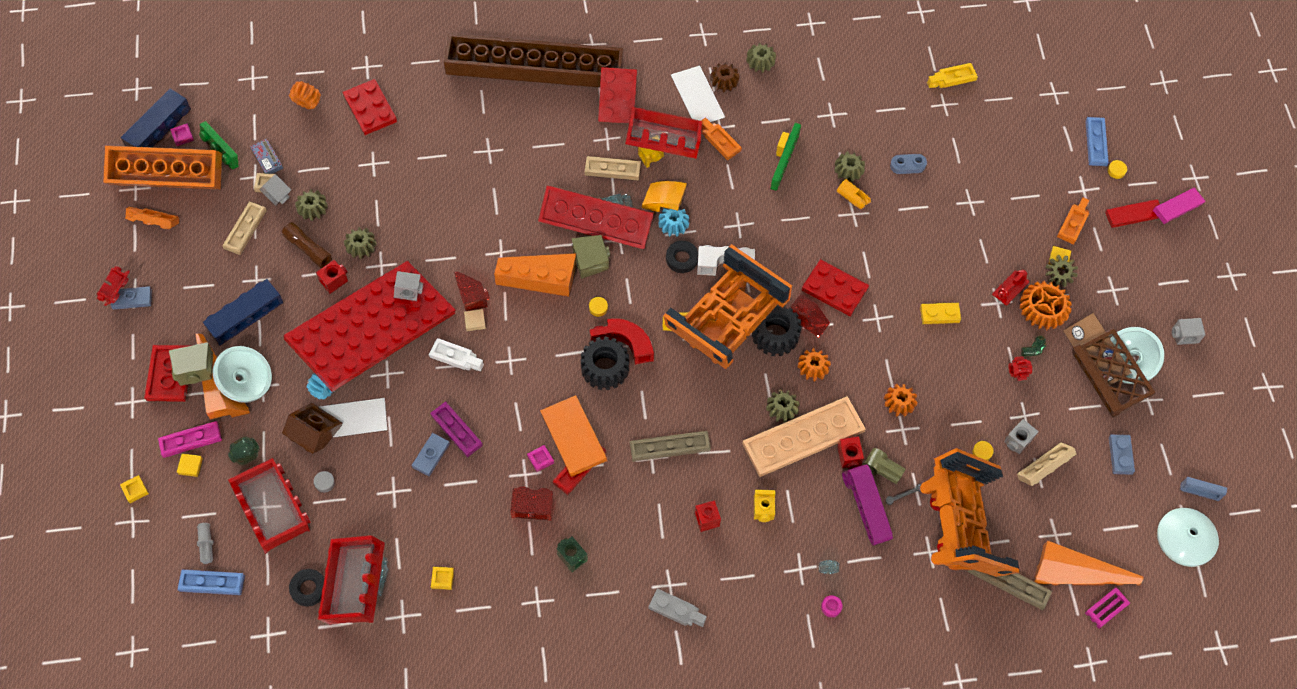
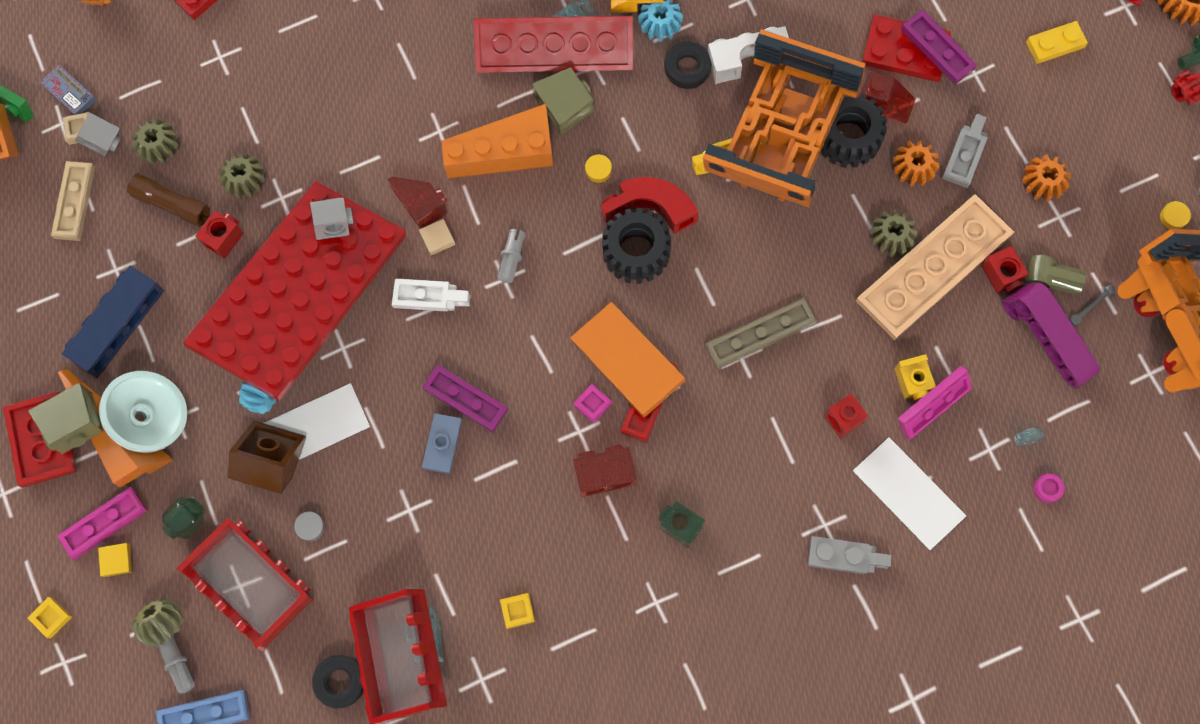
camera: 10 degrees left, 10 degrees up
none -> olive gear [131,597,185,648]
none -> light grey axle [497,229,526,283]
none -> white sticker [853,437,966,550]
none -> dark pink tile [898,366,972,440]
none -> magenta plate [901,9,977,85]
none -> light grey hinge [942,114,988,188]

